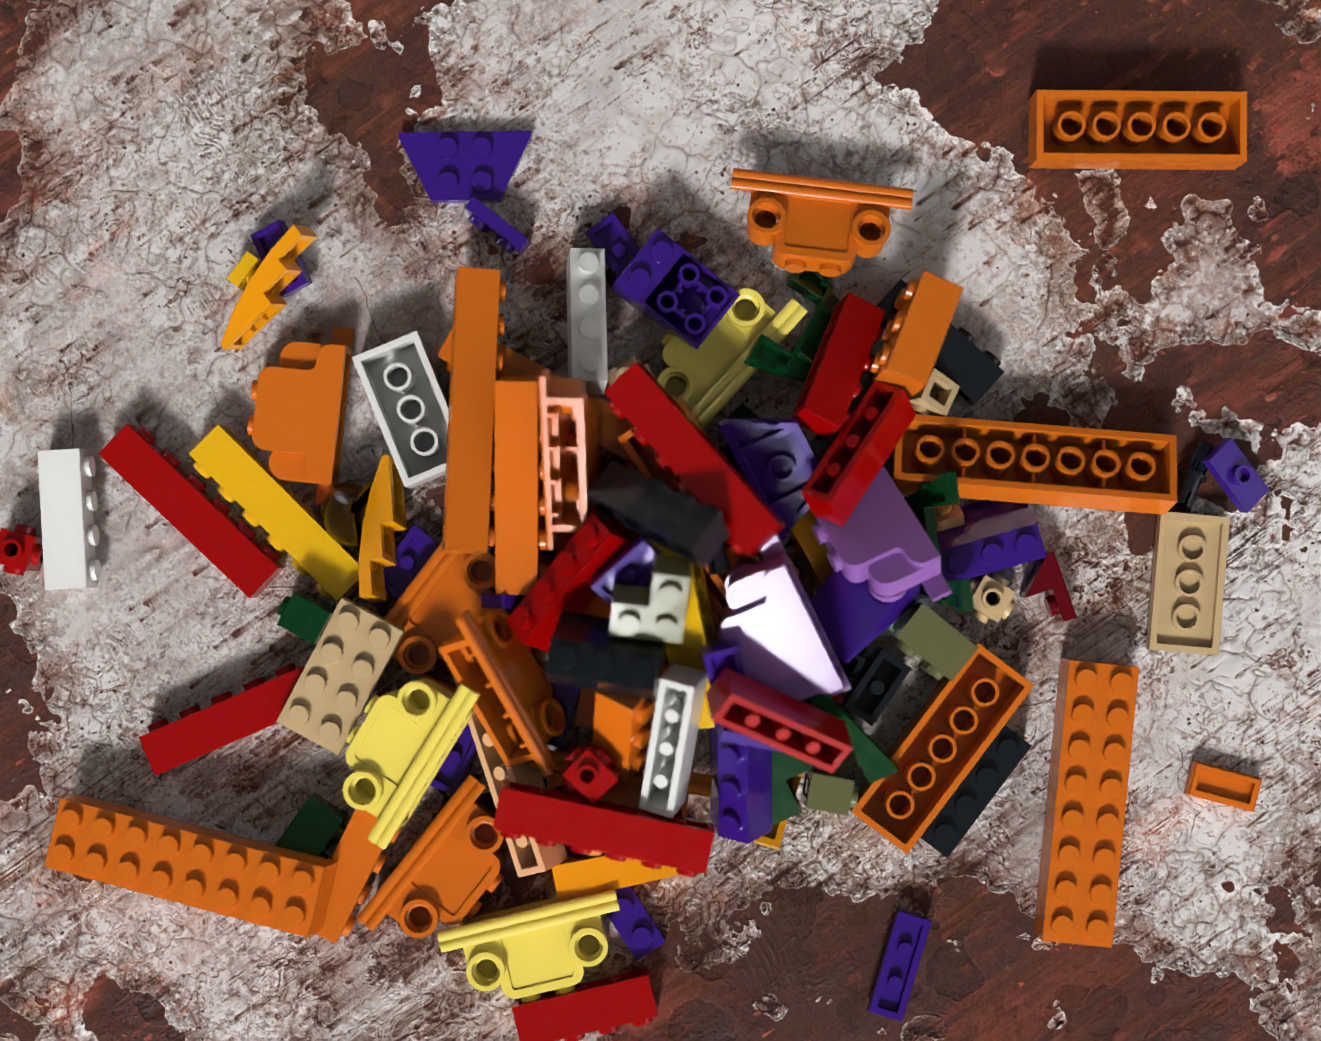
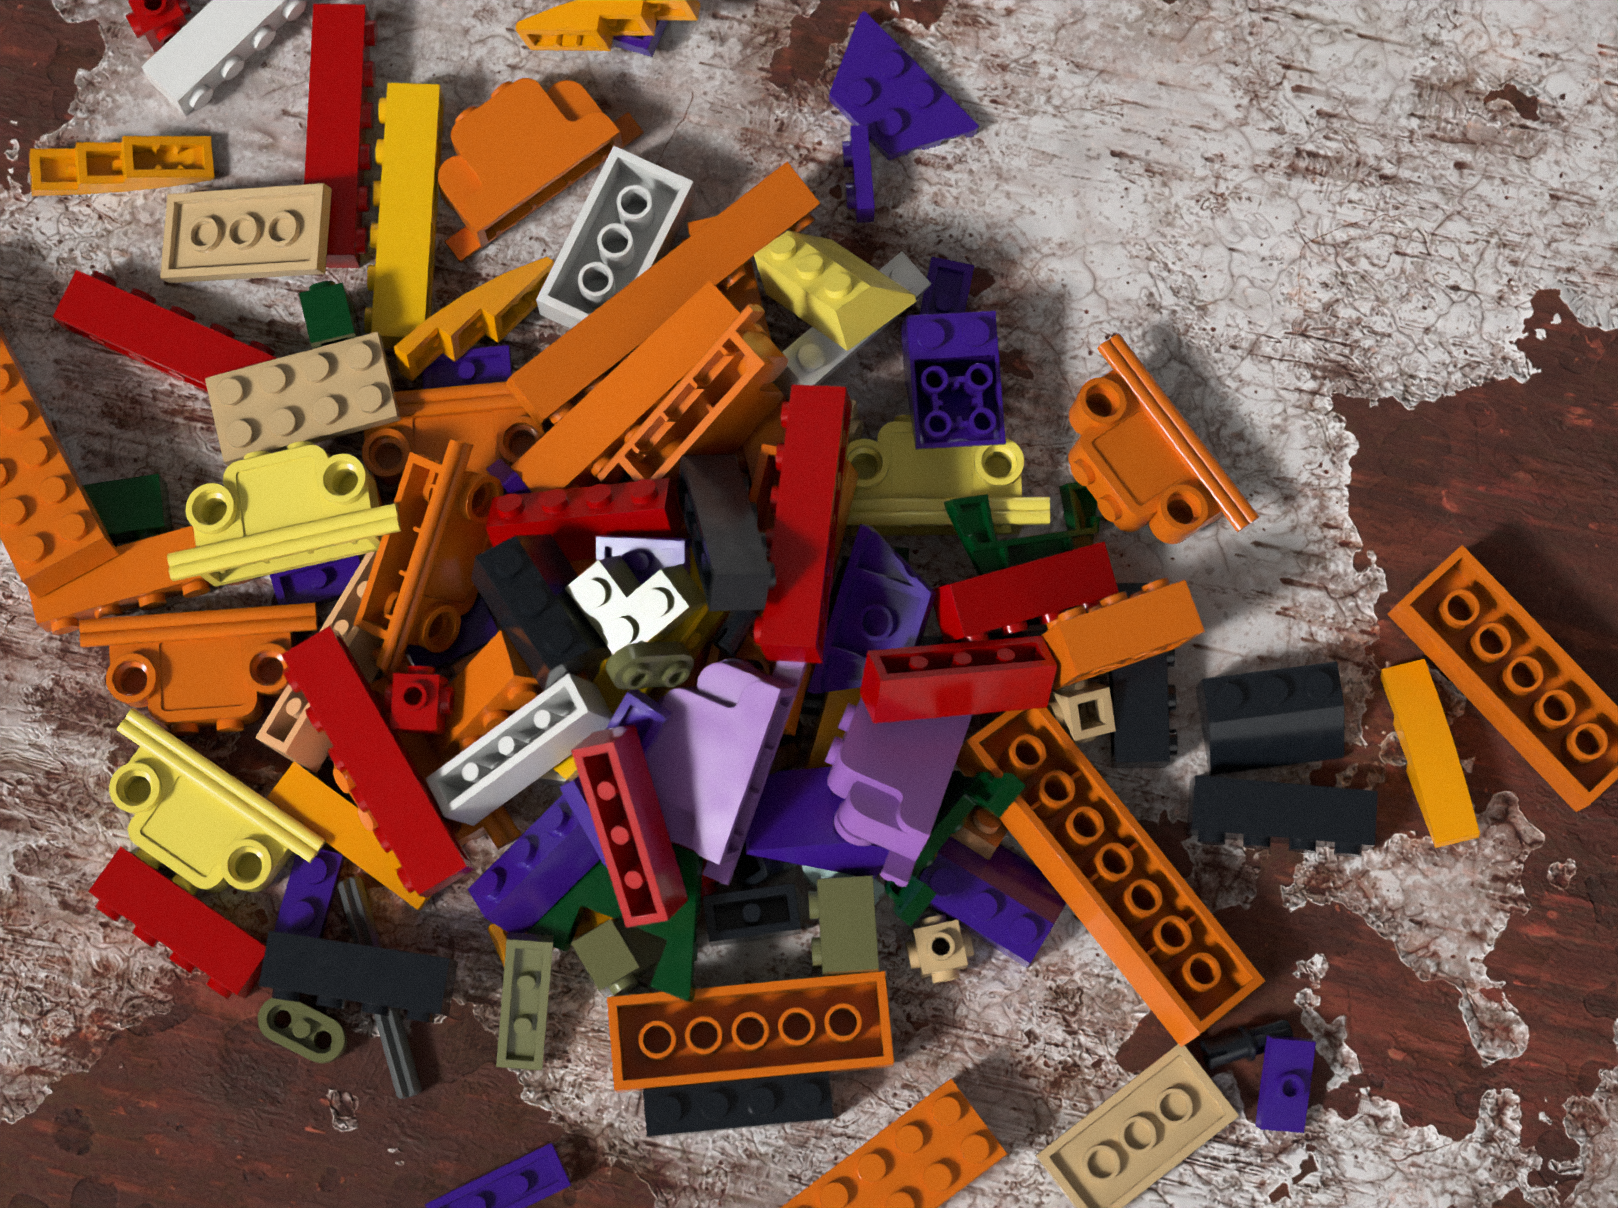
camera: 45 degrees right, 10 degrees down
dark brown cylinder [320,480,373,549] -> none
dark red slope [1019,551,1077,622] -> none
none -> light orange slope [29,136,214,196]
none -> tan plate [160,183,332,283]
none -> olive plate [258,998,347,1064]
none -> black brick [259,931,458,1023]
none -> dark grey axle [338,877,422,1099]
none -> olive plate [496,932,554,1071]
none -> olive plate [606,641,694,690]
none -> light yellow slope [754,230,917,351]
none -> black brick [1186,775,1378,857]
none -> black slope [1196,661,1345,776]
none -> light orange slope [1380,659,1480,848]

